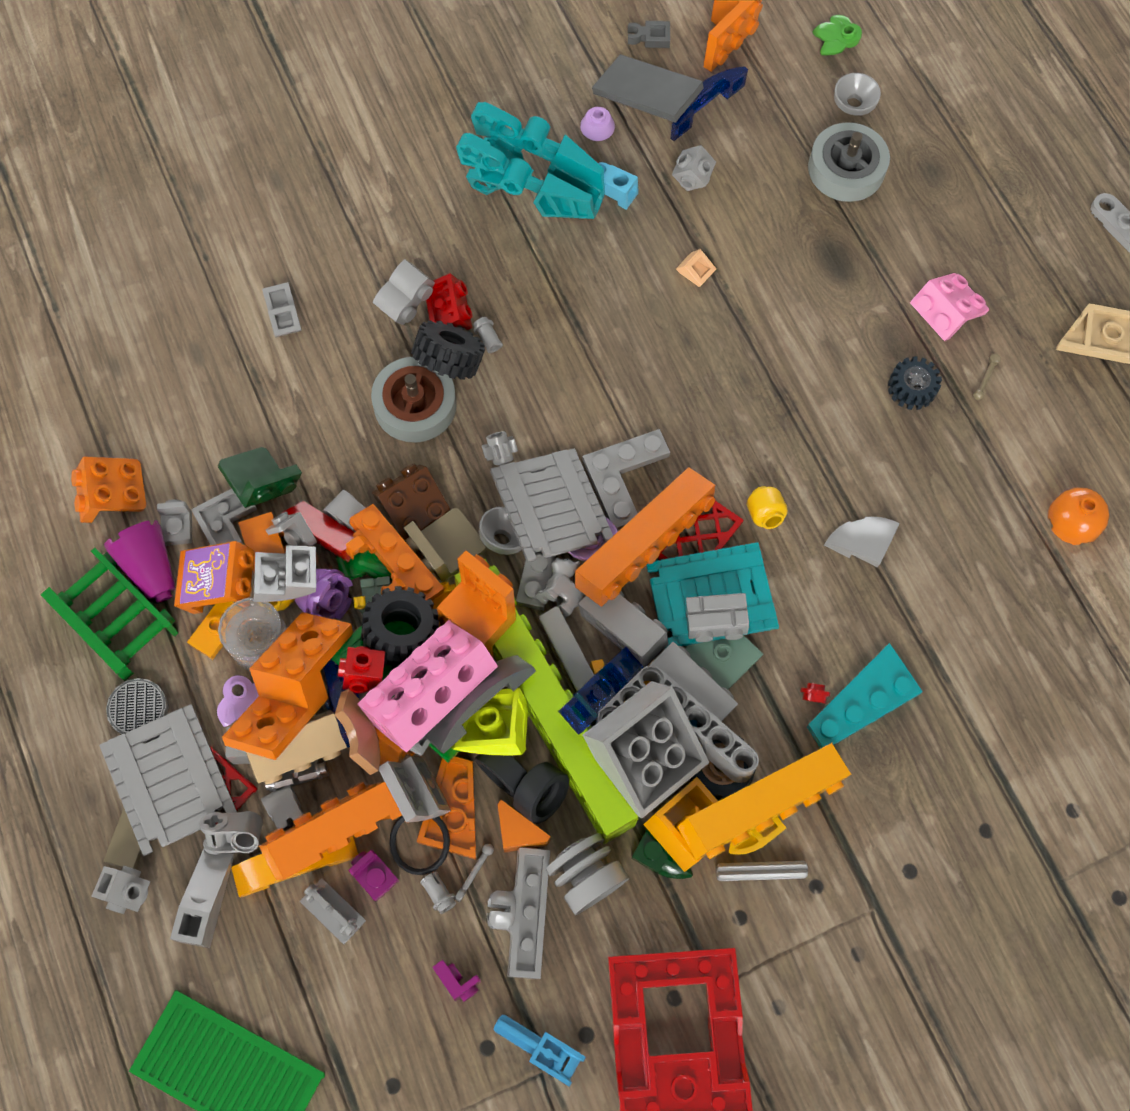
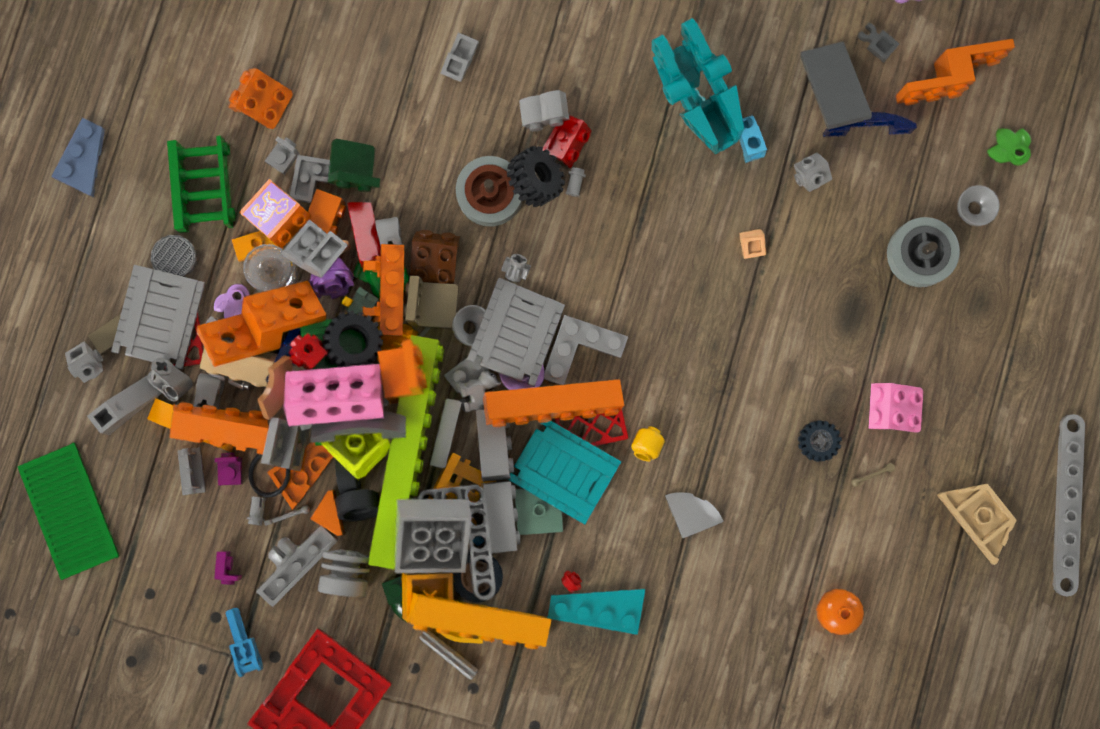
camera: 40 degrees right, 15 degrees up
magenta cone [104,520,176,604] -> none
light grey bracket [266,512,317,546] -> none
clear blue slope [558,647,644,735] -> none
lavender cone [580,107,615,141] -> none
light grey brick [686,593,749,642] -> none

